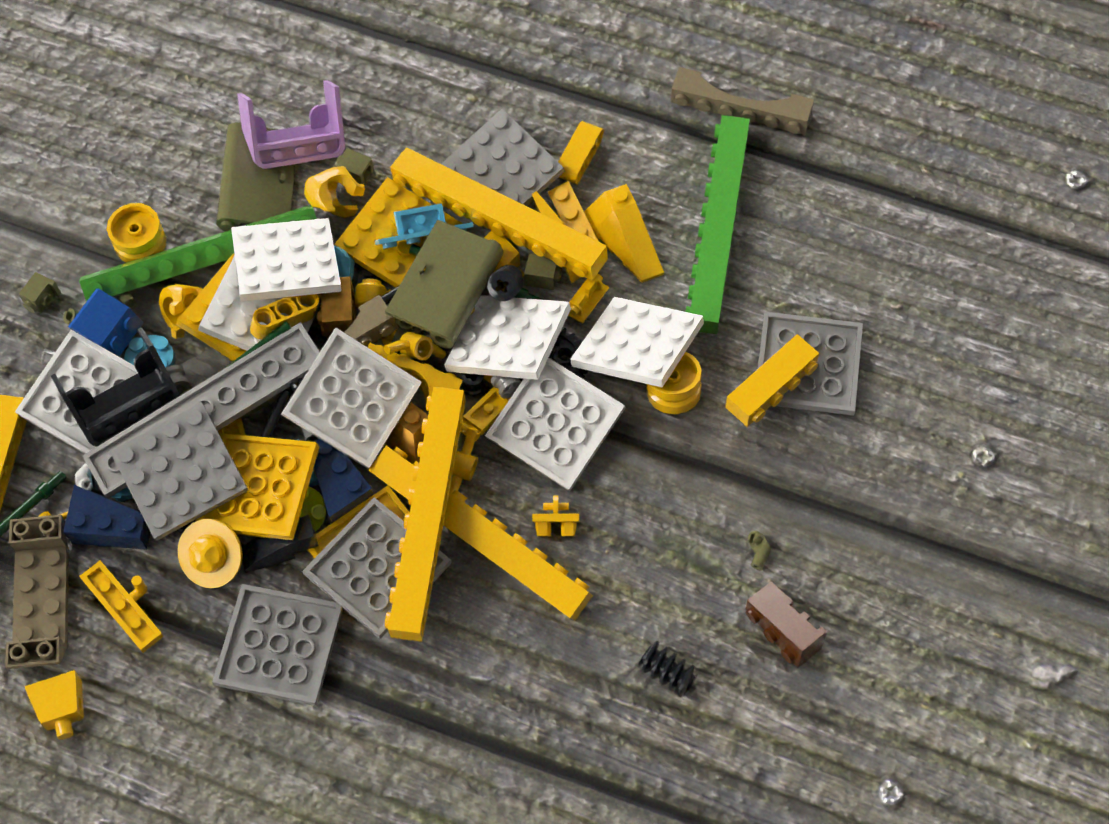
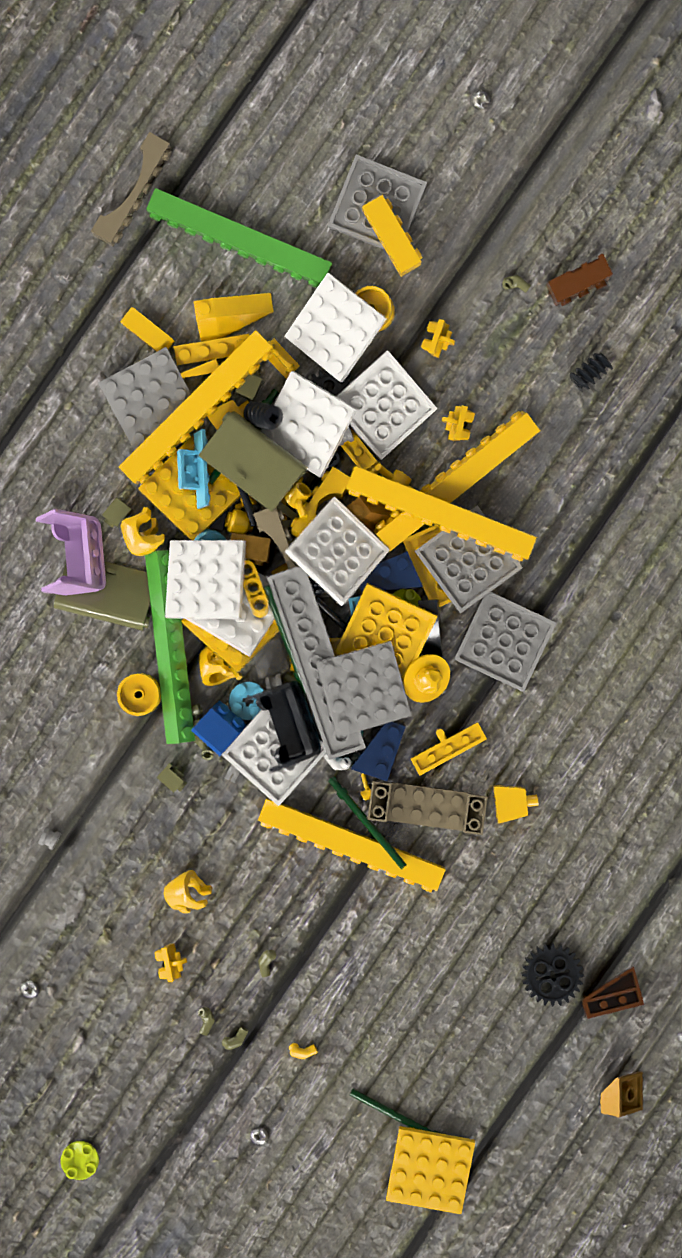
camera: 80 degrees left, 25 degrees up
none -> yellow hips [421,319,455,358]

